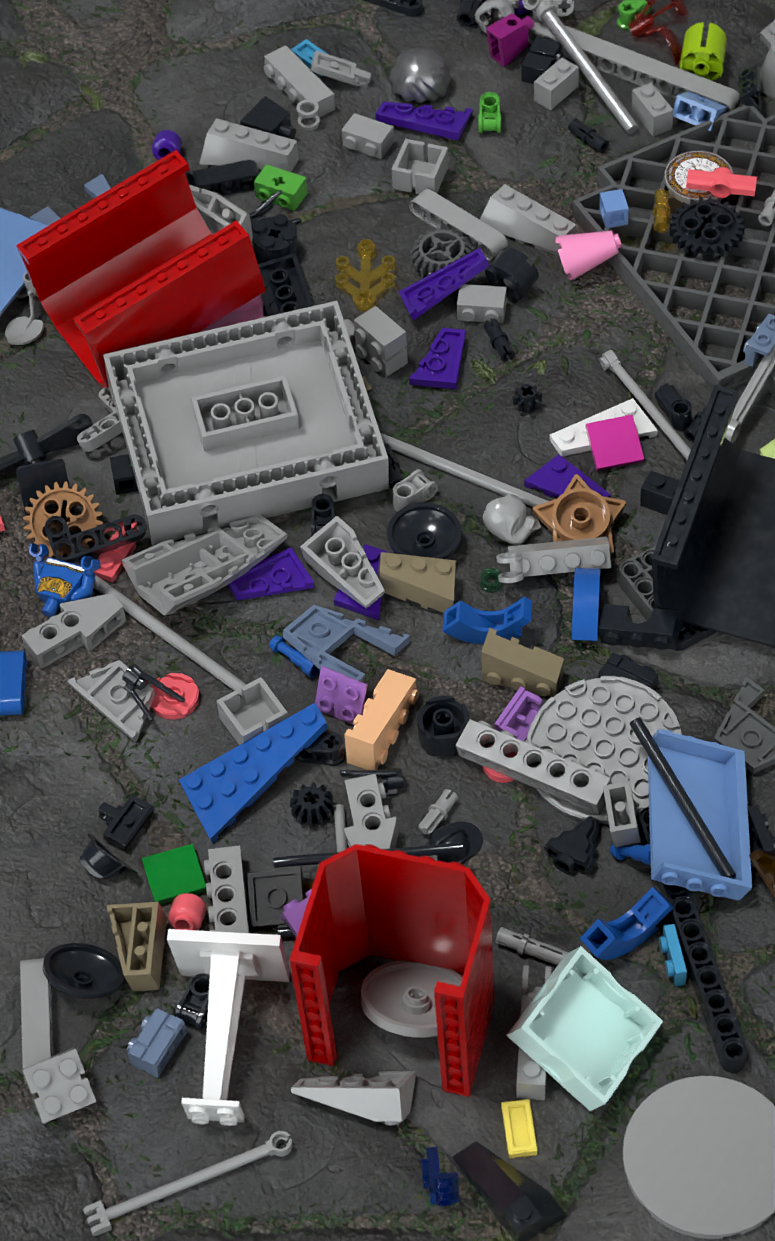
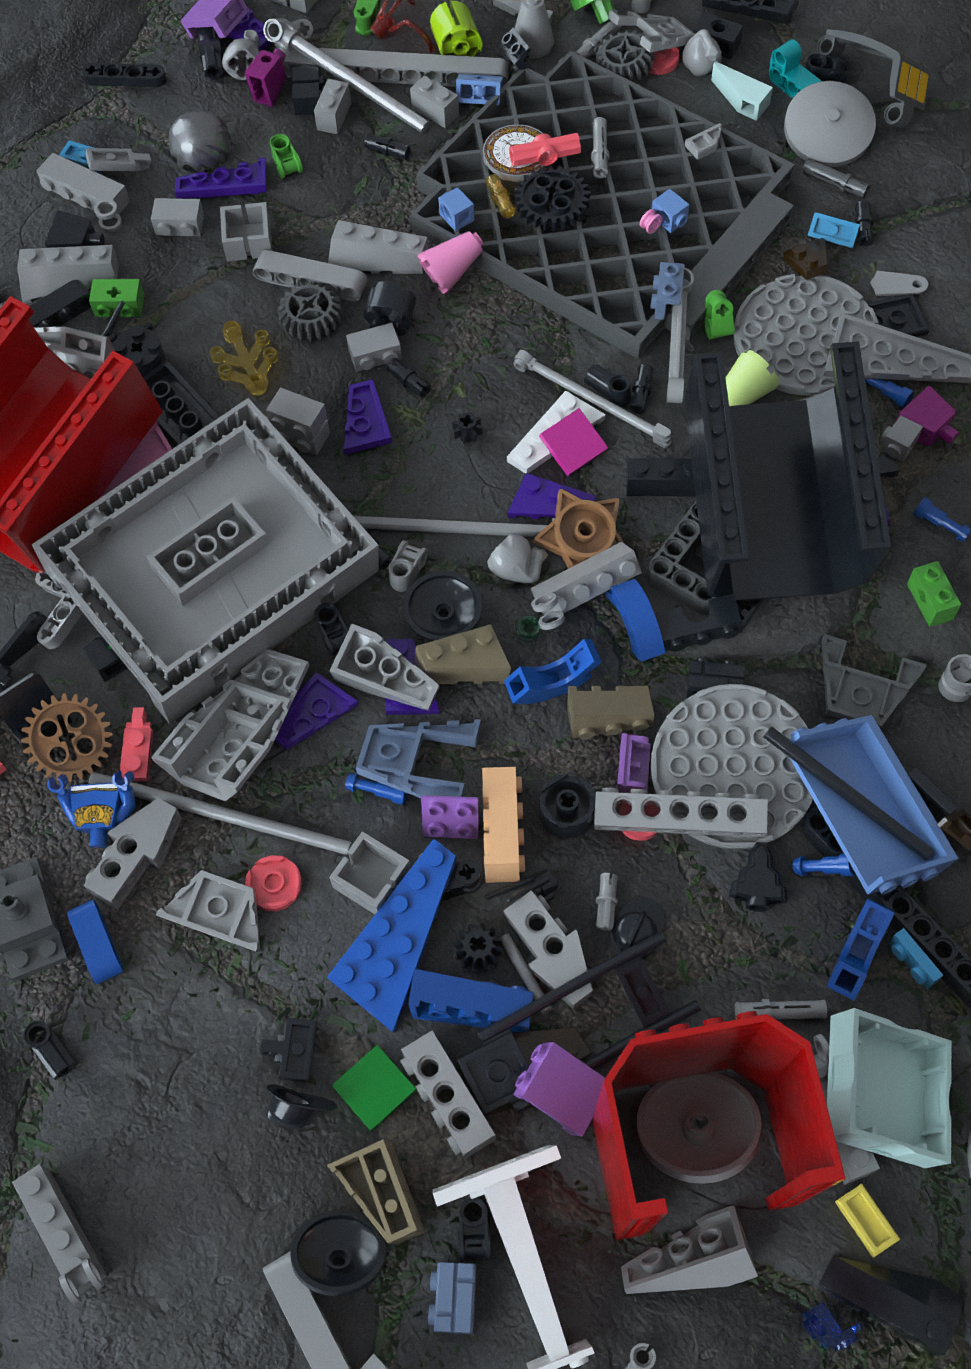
camera: 25 degrees left, 10 degrees up
black beam [45,514,147,563] -> none
black plant [122,664,185,721] -> none
coral head [168,893,207,931] -> none
dark purple wing [399,248,490,320] -> none
light grey brick [603,781,641,847] -> none
none -> blue wedge [409,969,533,1033]

